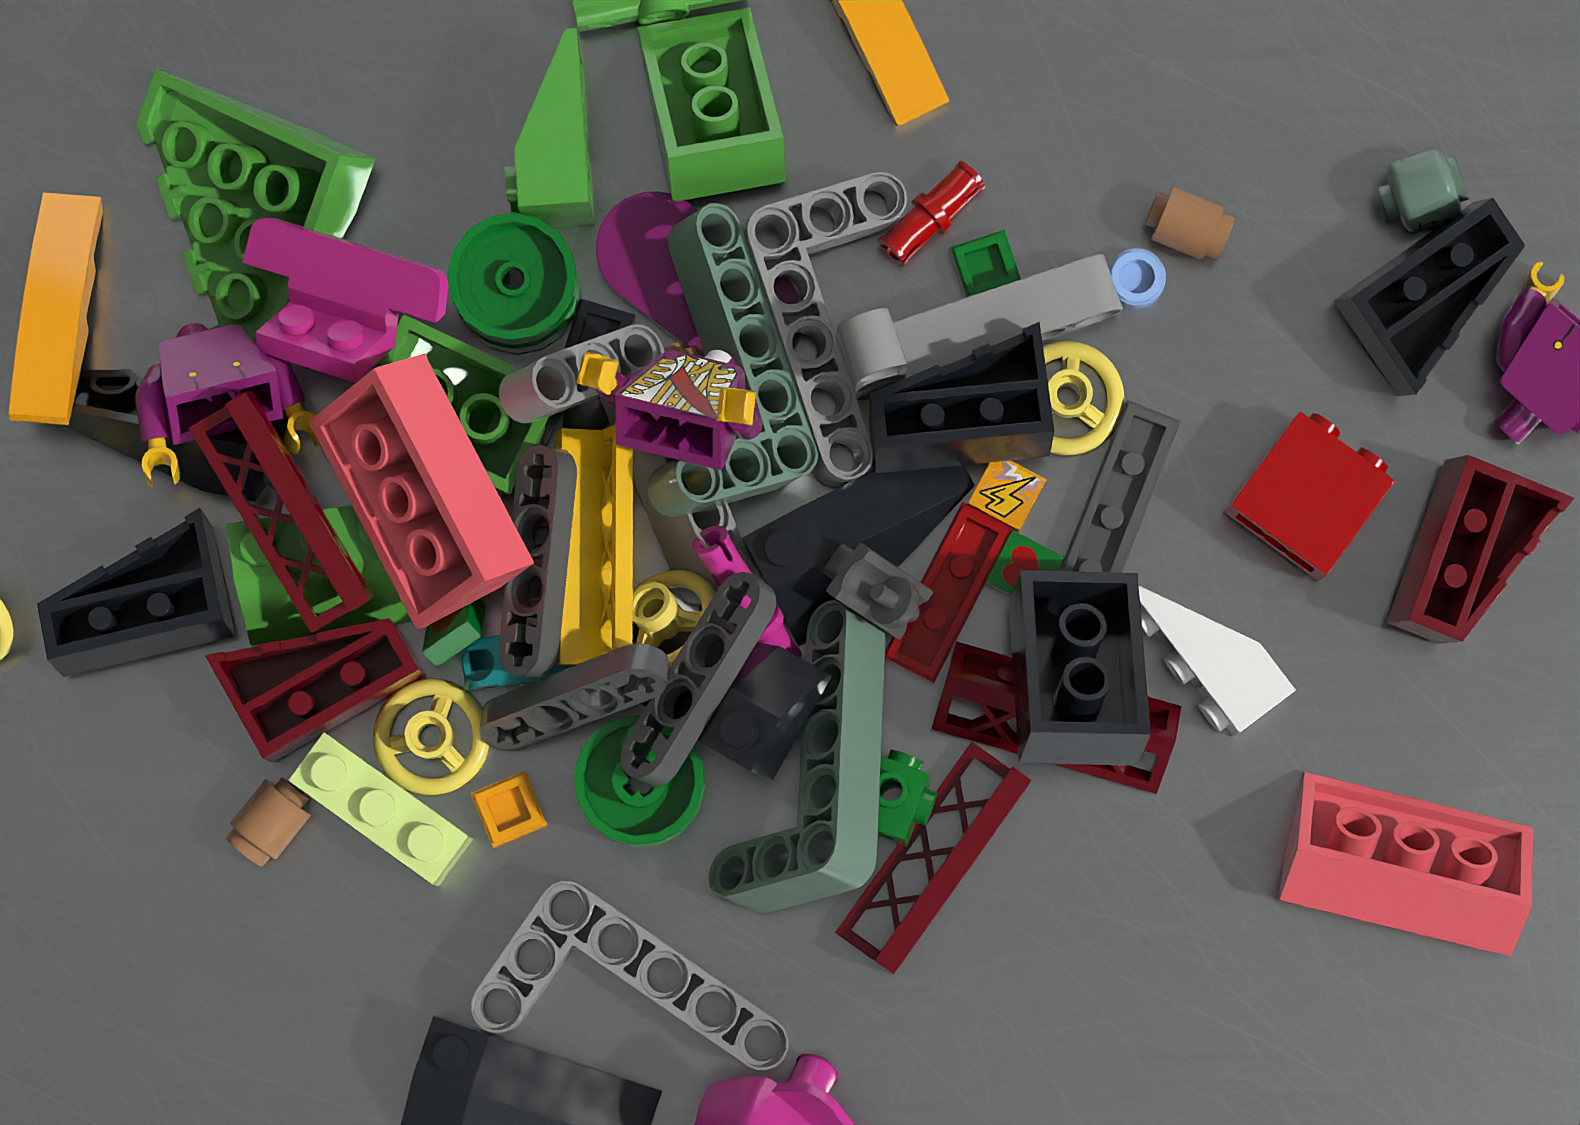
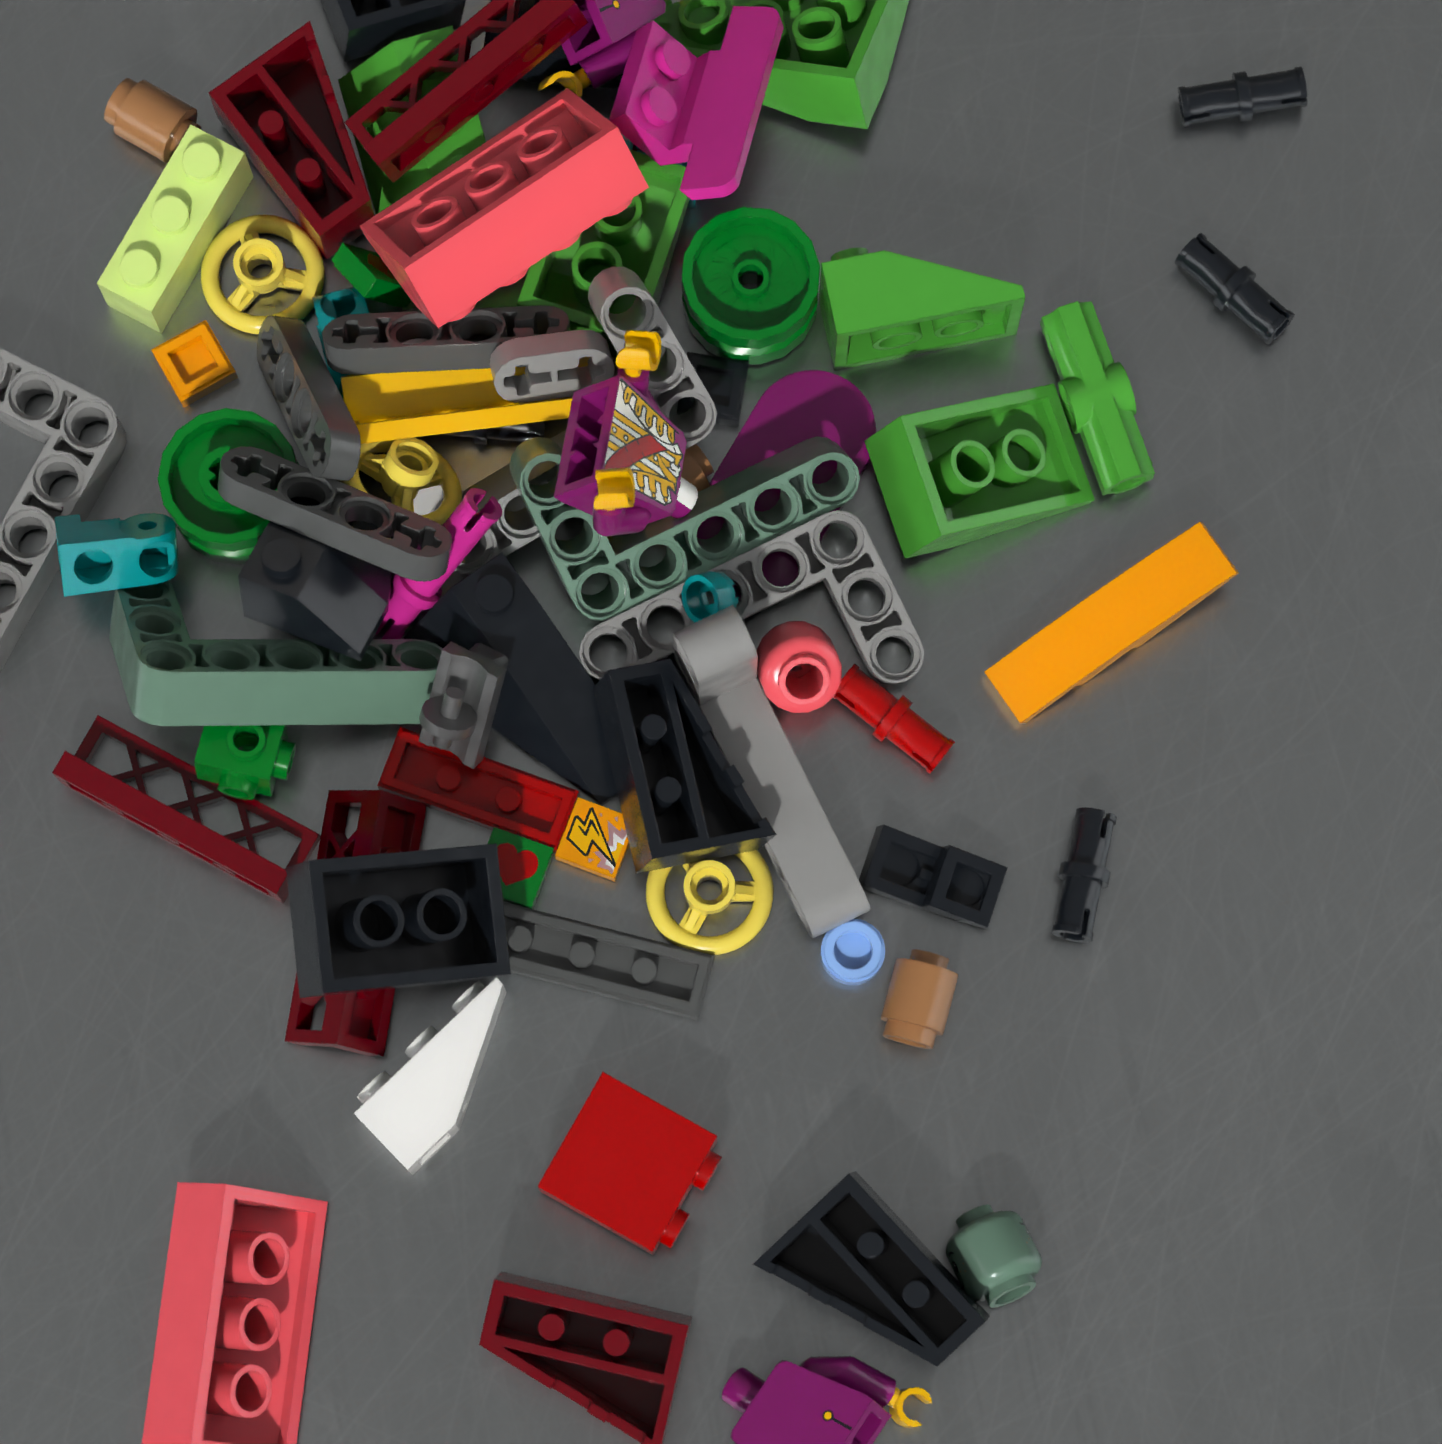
camera: 85 degrees right, 5 degrees down
green tile [949,229,1021,298] -> none
none -> teal leg [54,513,179,597]
none -> light grey beam [489,330,615,403]
none -> teal hinge [682,571,738,623]
none -> coral head [756,621,842,713]
none -> black slope [859,825,1008,928]
none -> black pin [1052,807,1117,943]

